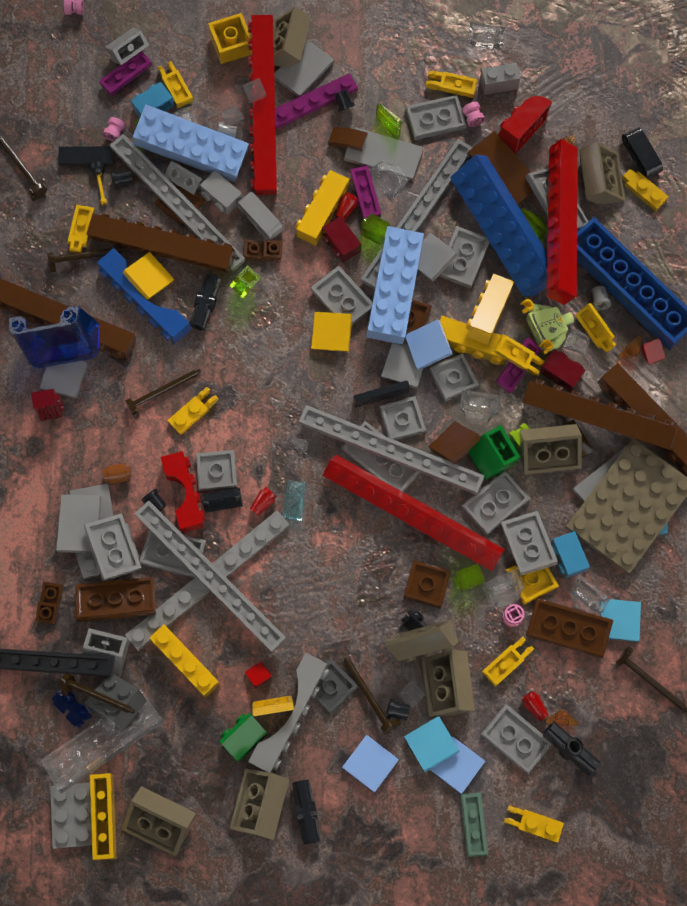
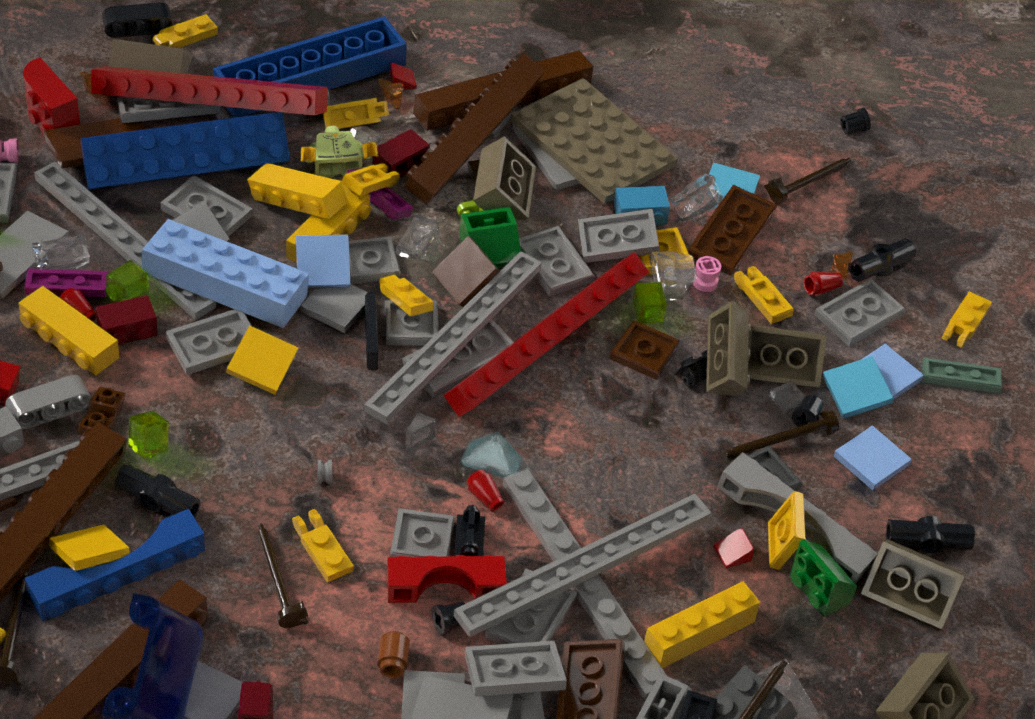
camera: 80 degrees left, 25 degrees down
none -> light grey bush [317,459,332,485]
none -> yellow hinge [379,275,433,317]

